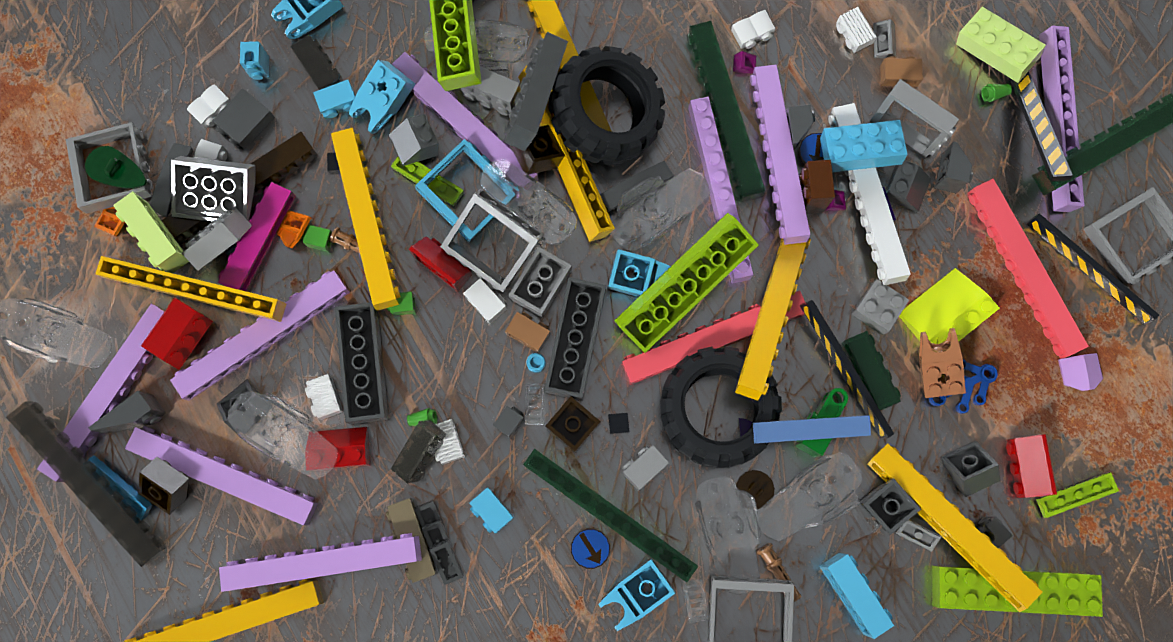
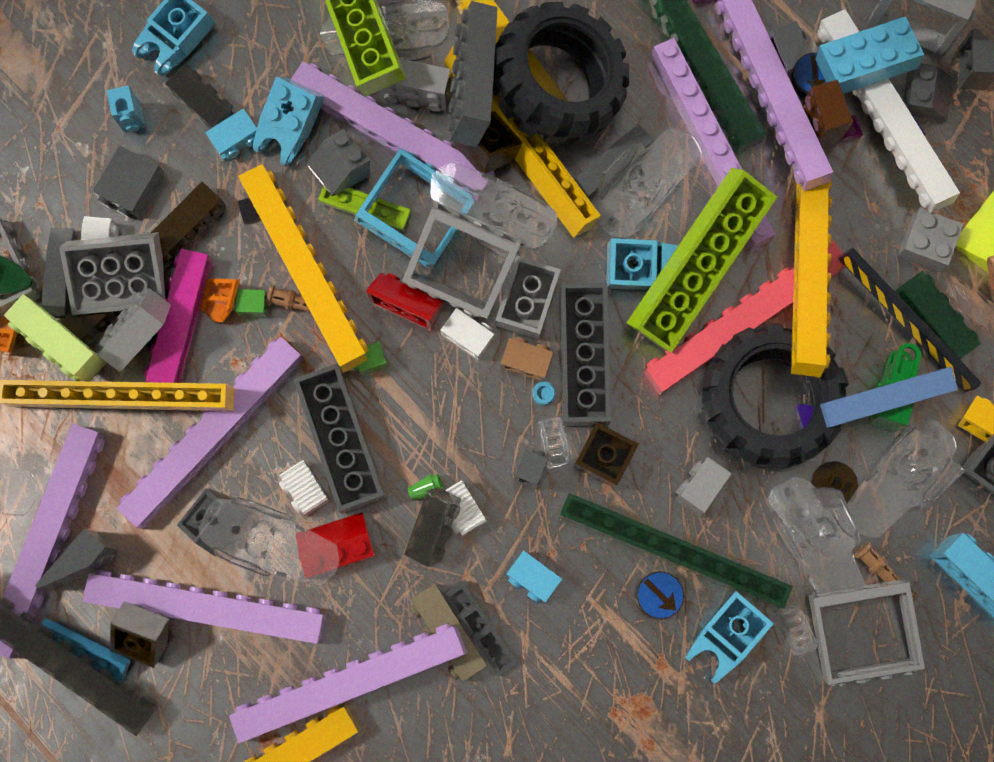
camera: 10 degrees left, 0 degrees up
red slope [141,297,213,370] -> none
white brick [187,84,230,128] -> none
black tile [608,413,630,434] -> none

